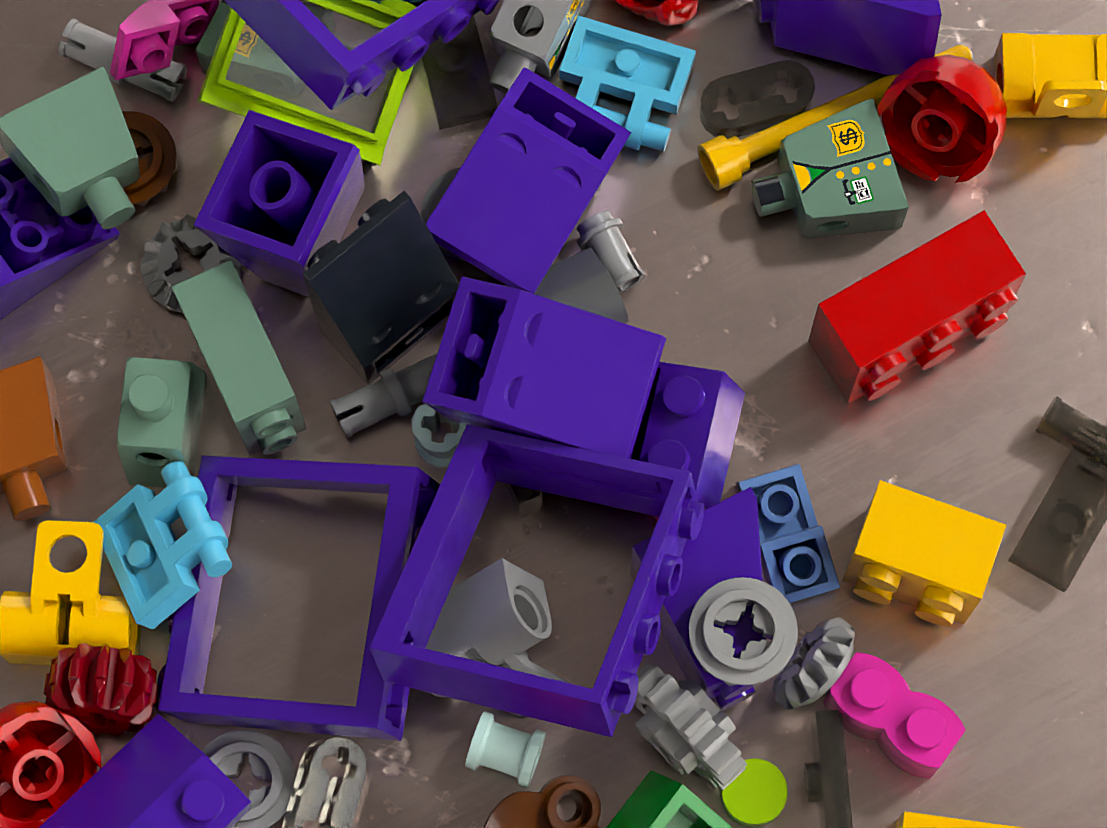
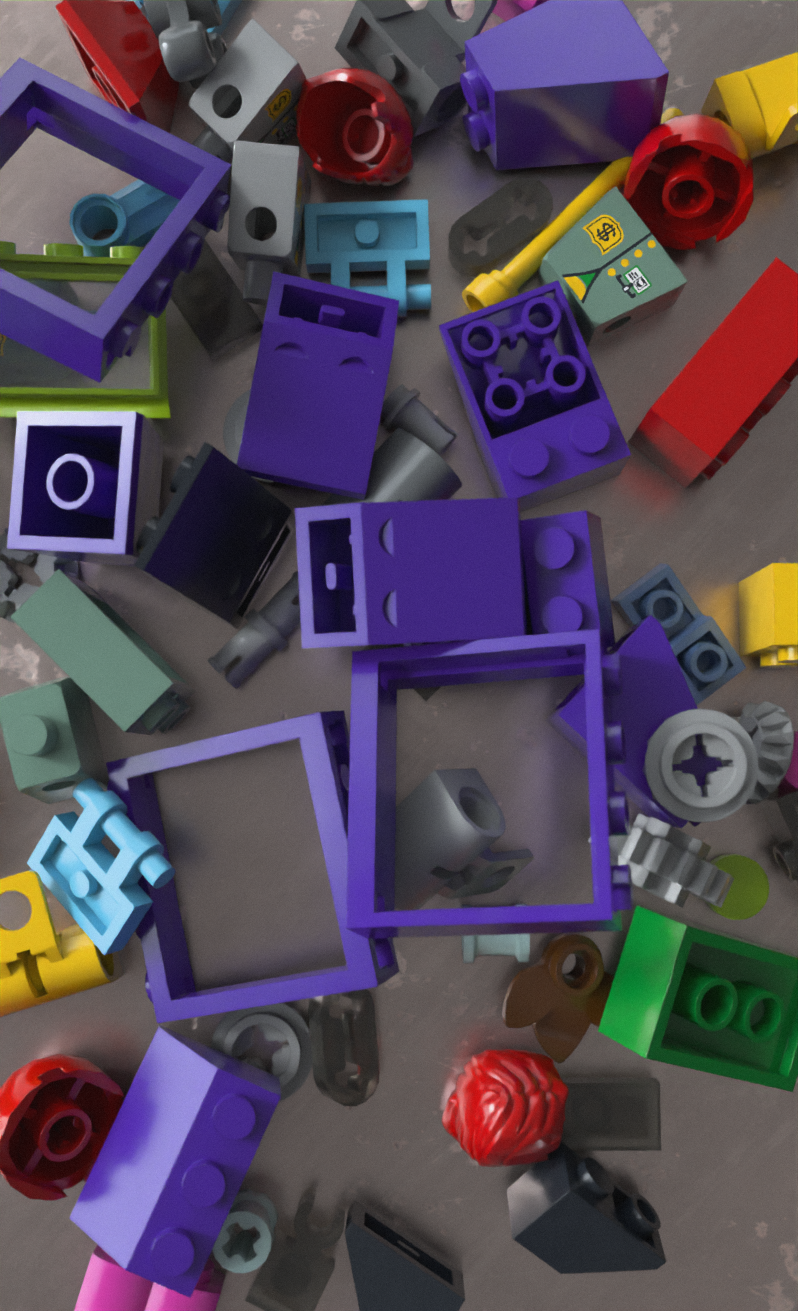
camera: 15 degrees left, 10 degrees up
dark red gear [43,643,159,737] -> none
light aqua bush [412,404,466,468] -> none
none -> dark purple slope [439,280,631,512]

